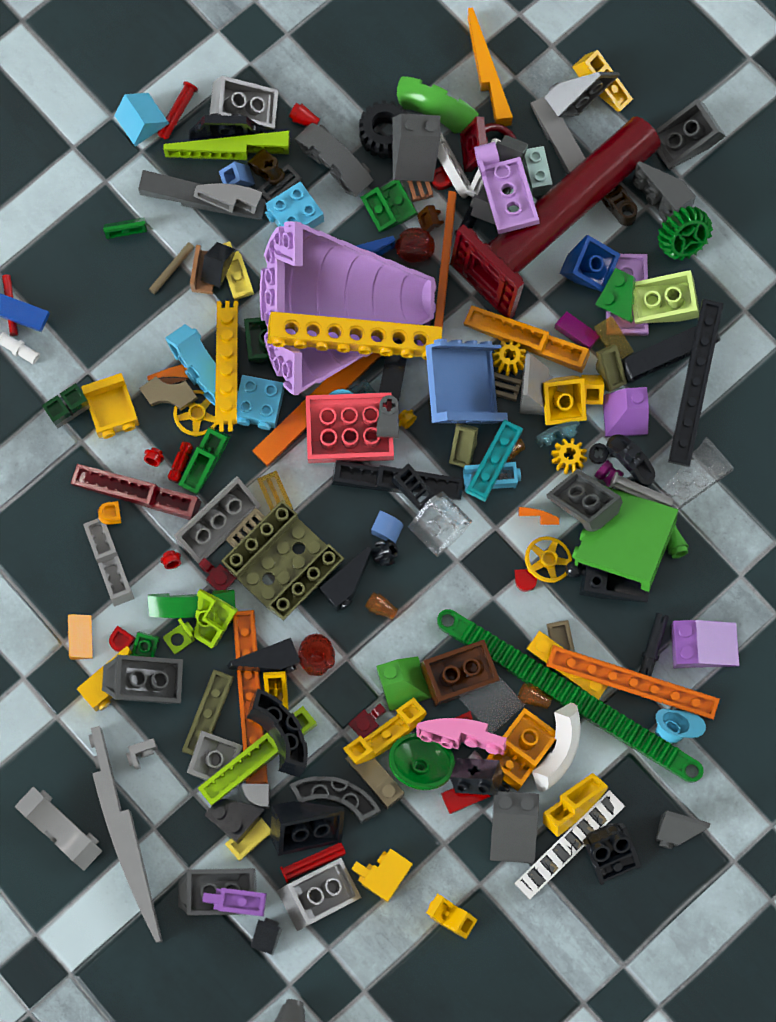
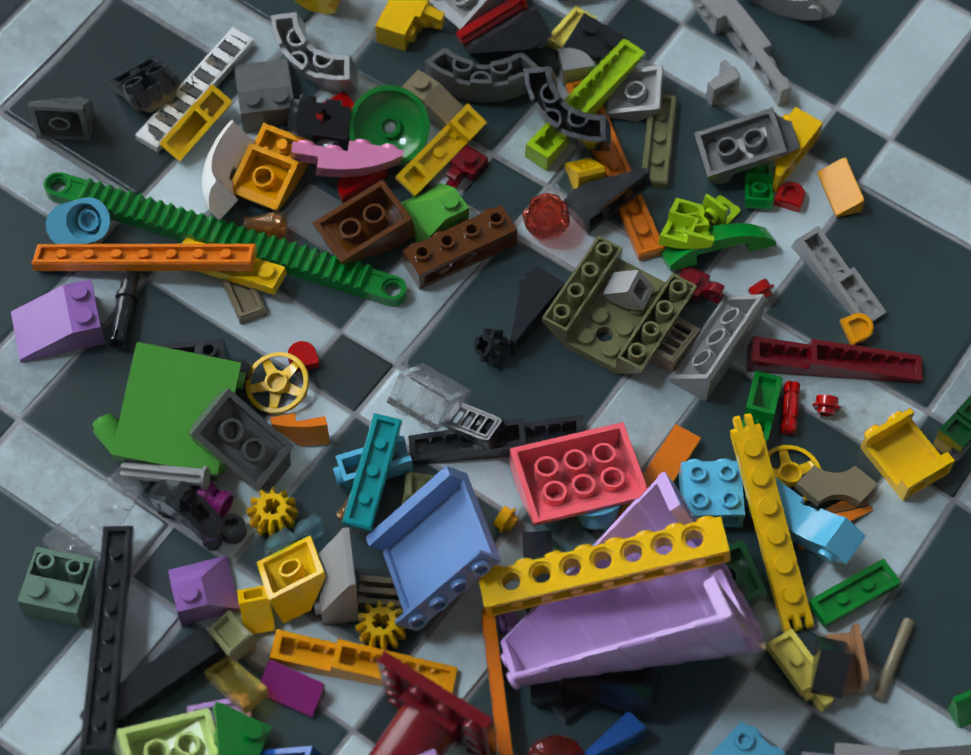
camera: 165 degrees right, 15 degrees down
clear yellow tile [257,471,293,511] -> none
clear orange cone [365,592,398,620] -> none
medium blue brick [371,511,404,544] -> none
dark grey piece [377,395,399,438] -> none
none -> sand green slope [17,546,95,628]
none -> light grey brick [271,12,358,93]
none -> reddish brown brick [403,205,518,290]
none -> light grey brick [603,270,654,310]
none -> green plate [808,558,901,629]

